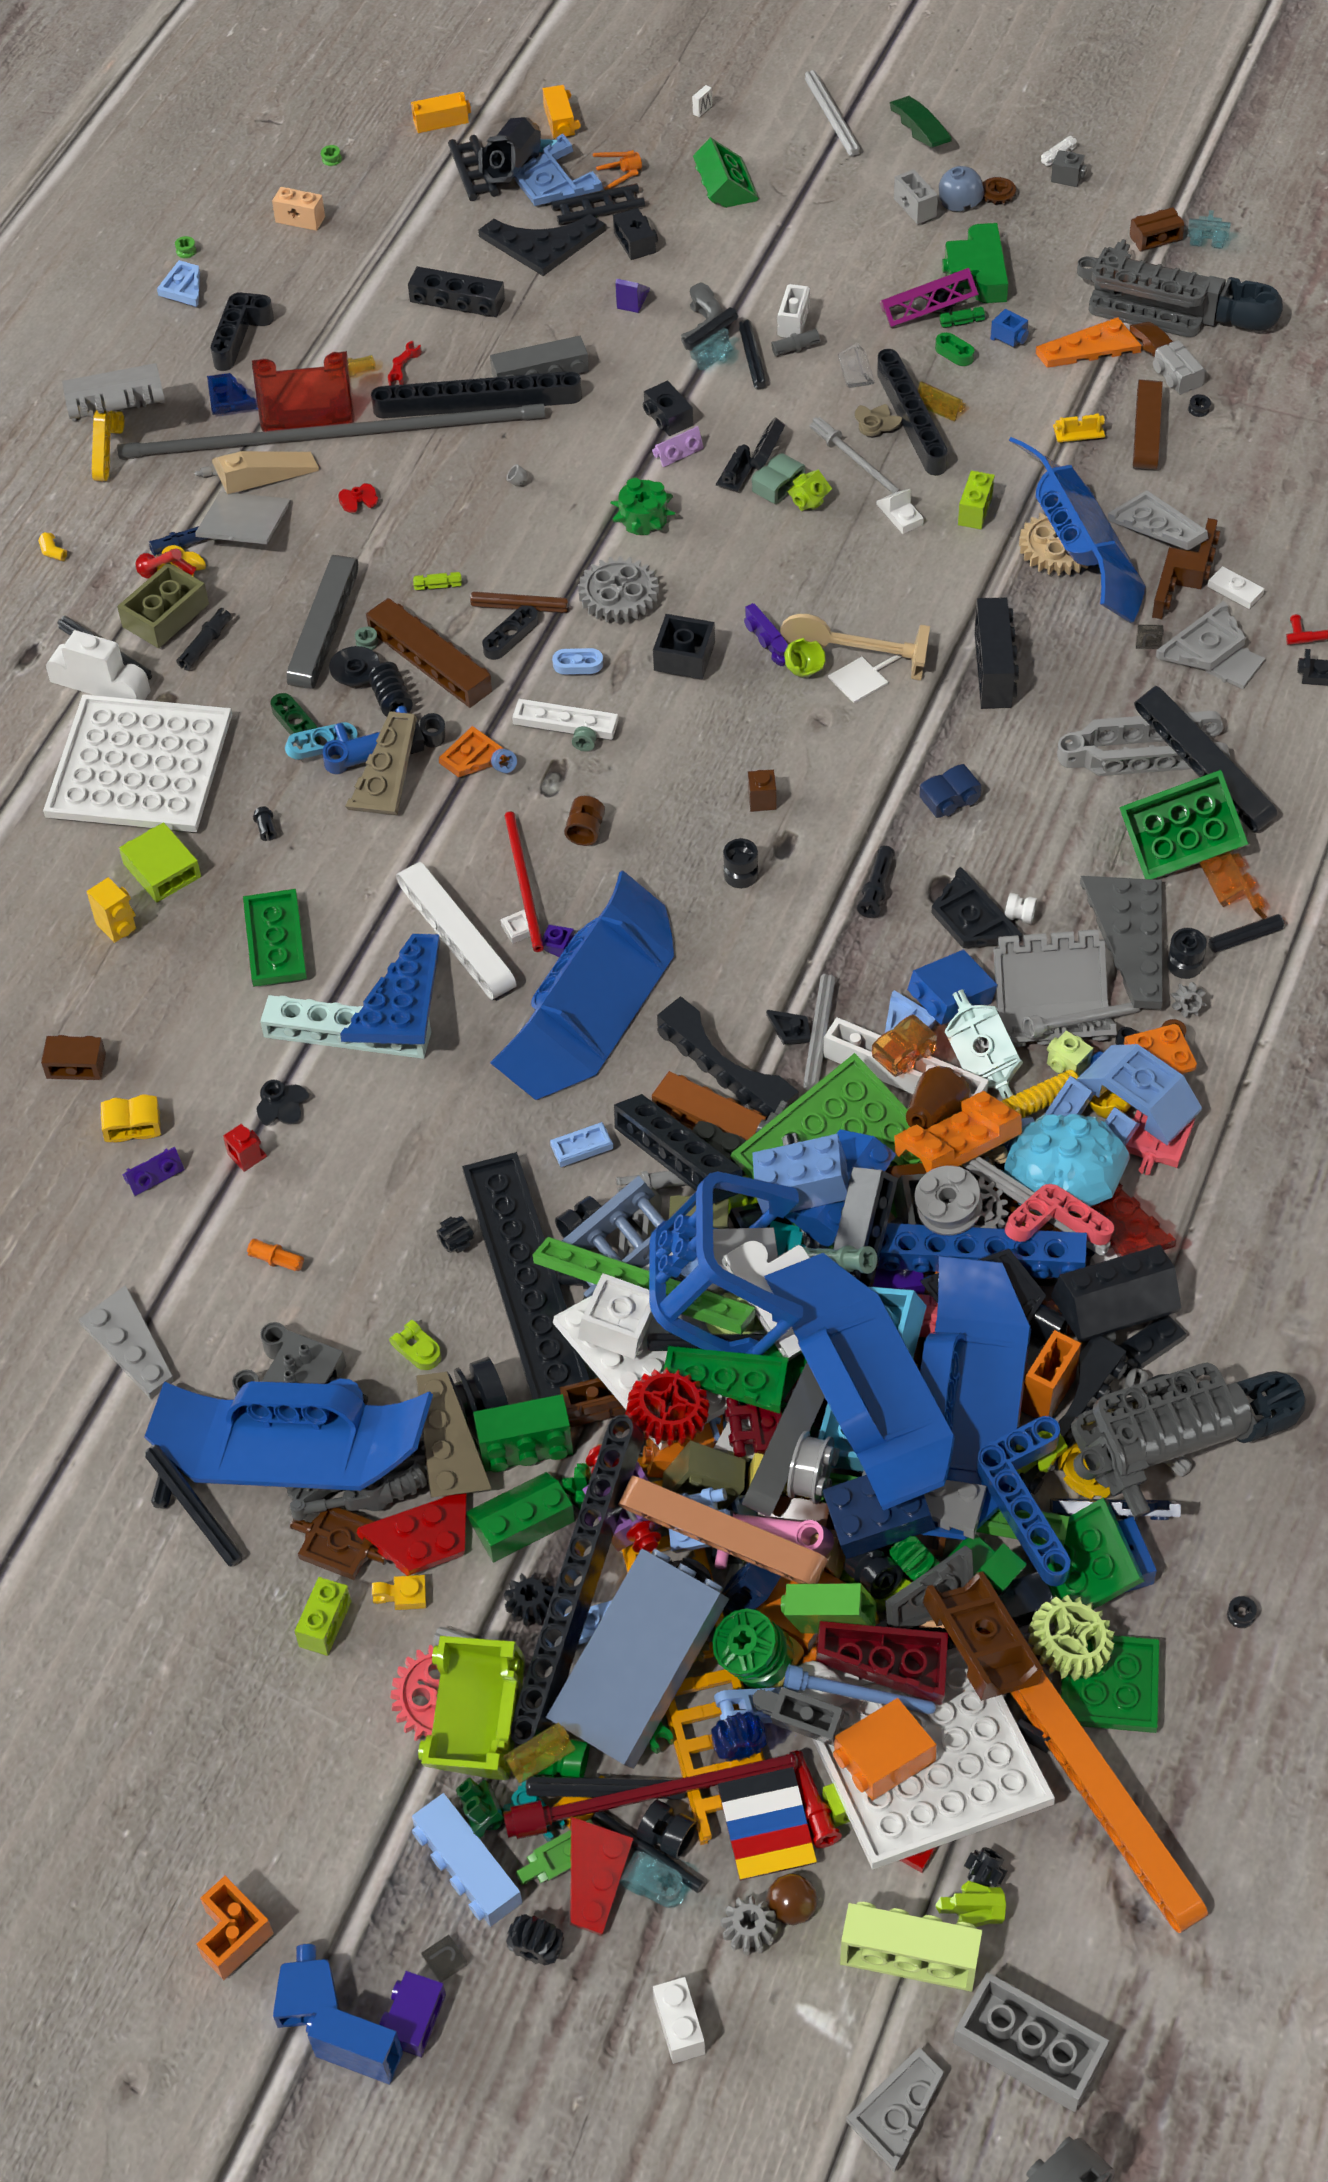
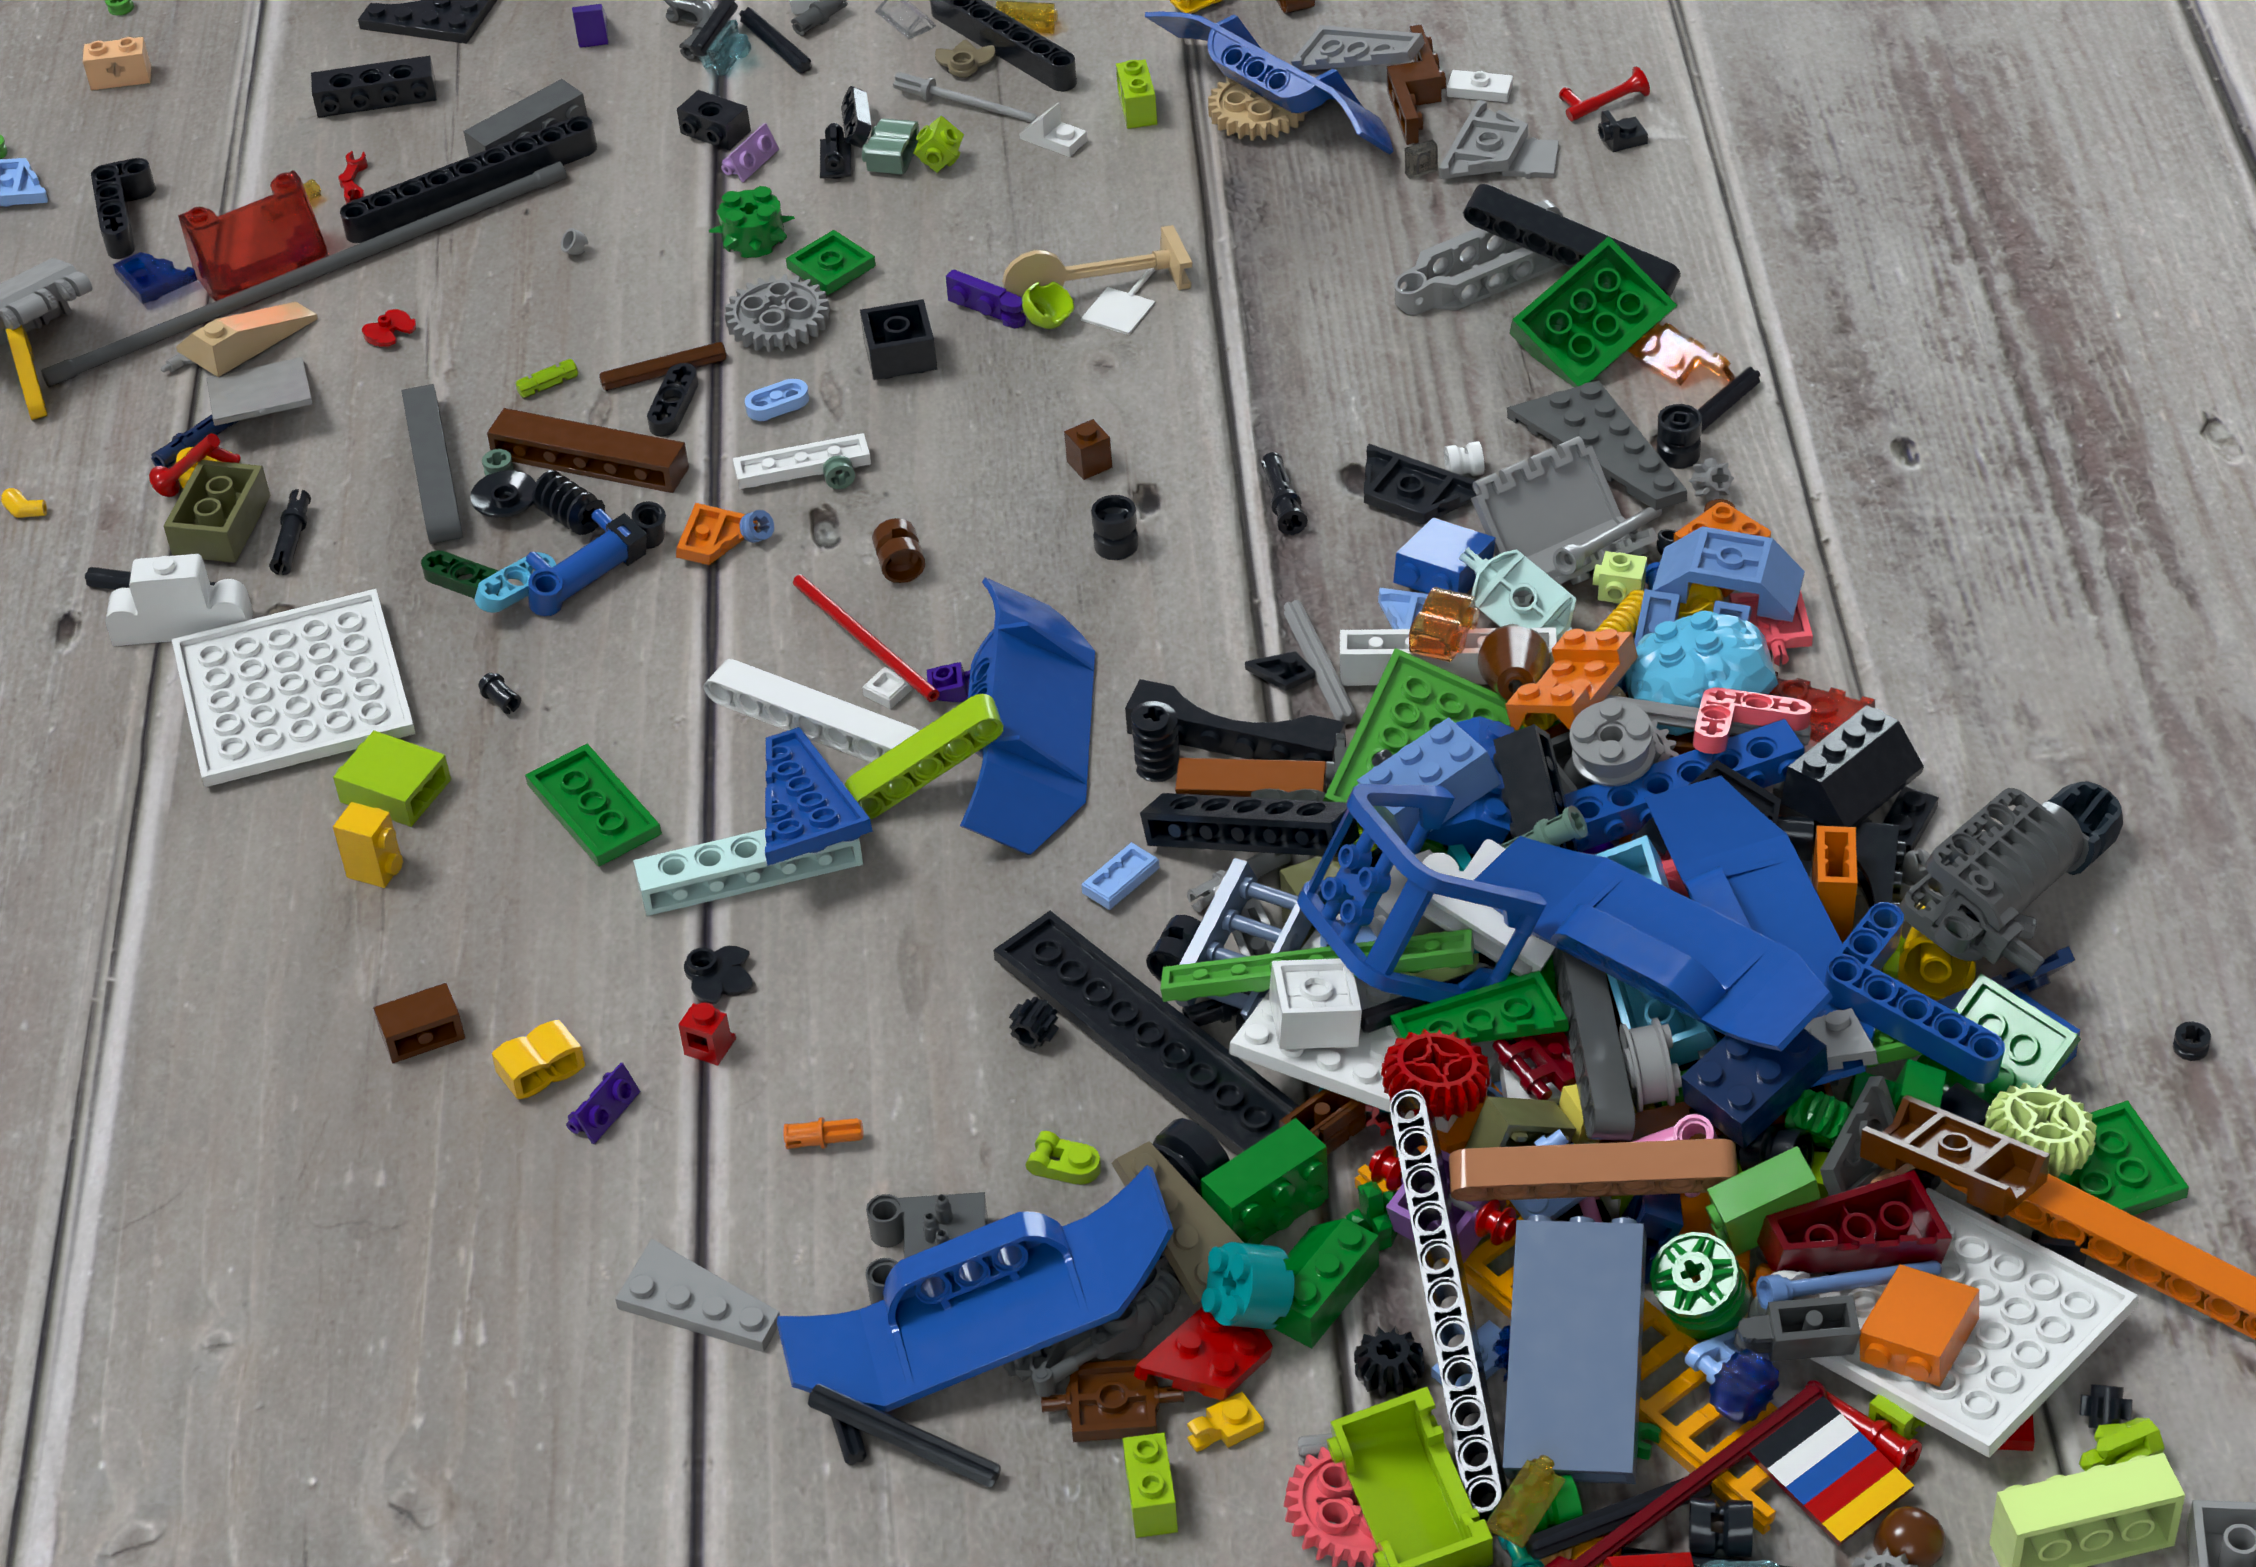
camera: 25 degrees left, 10 degrees down
dark tan wing [345,712,417,815] -> none
dark blue brick [920,764,981,818] -> none
black brick [974,597,1019,709] -> none
none -> green plate [785,230,876,295]
none -> lime beam [845,694,1003,820]
none -> black piece [1131,701,1180,782]
none -> teal brick [1201,1242,1294,1329]

